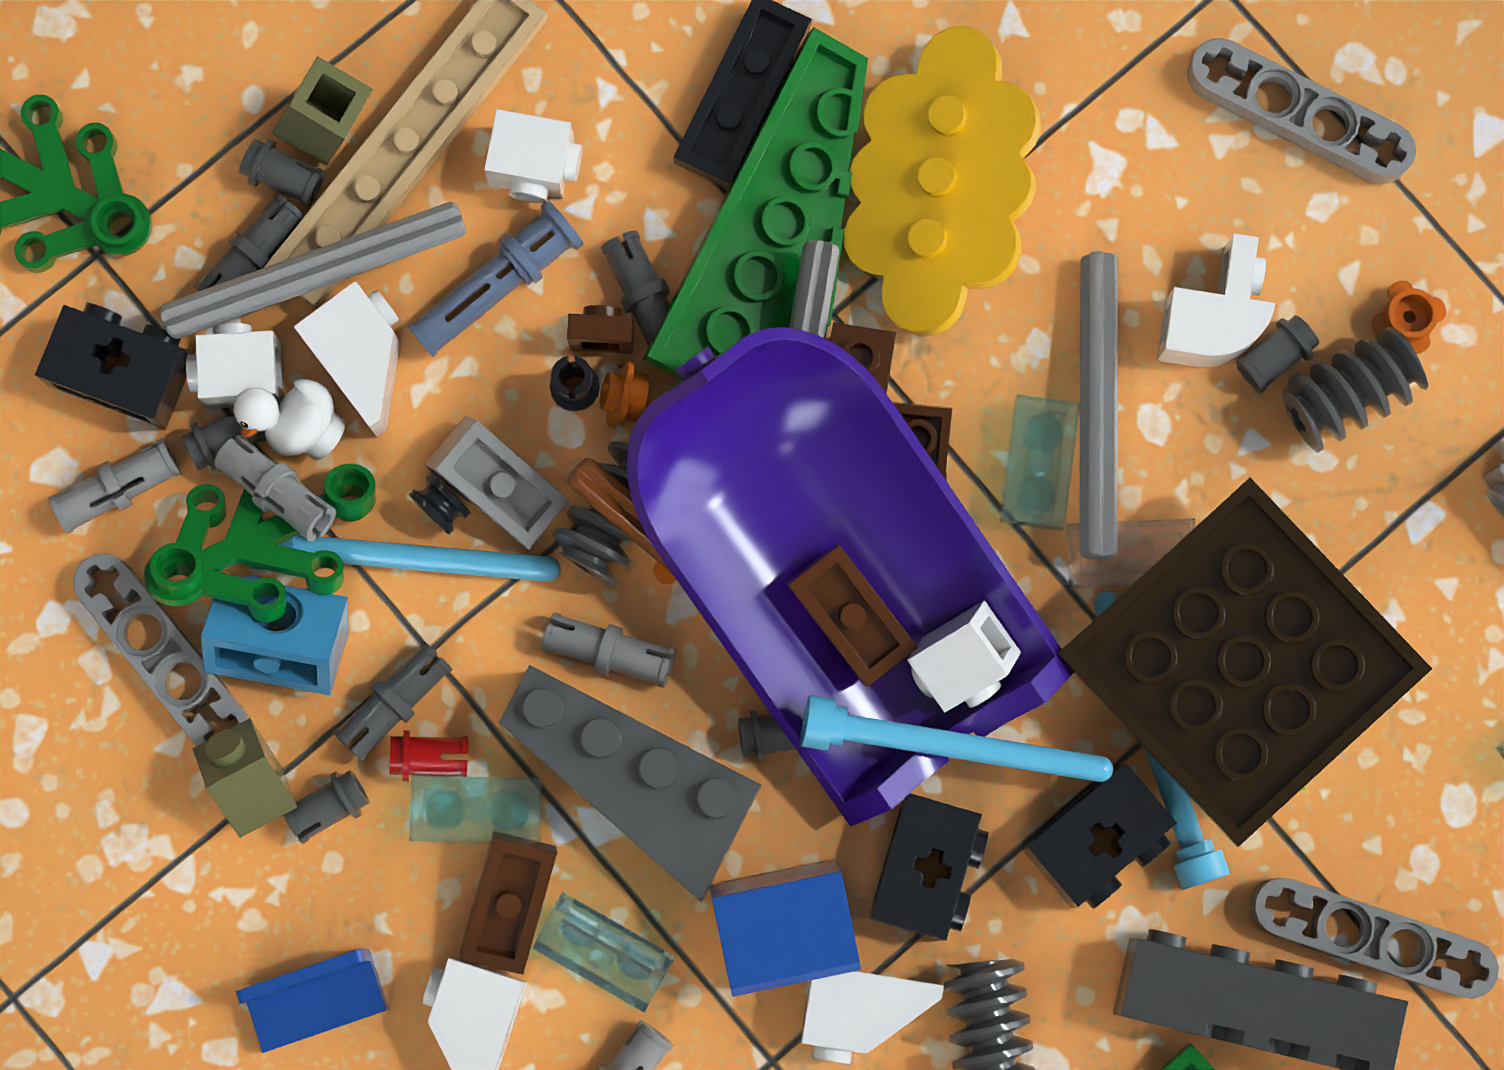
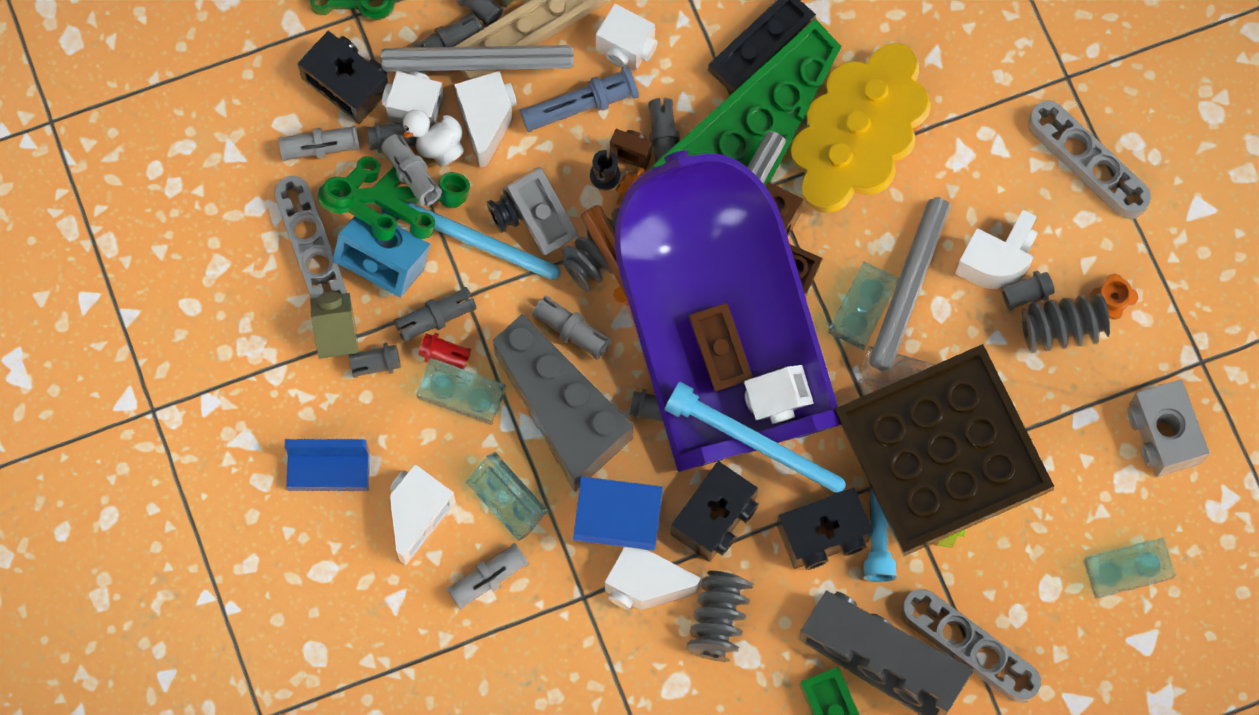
camera: 20 degrees right, 10 degrees down
reddish brown plate [460,831,557,975] -> none

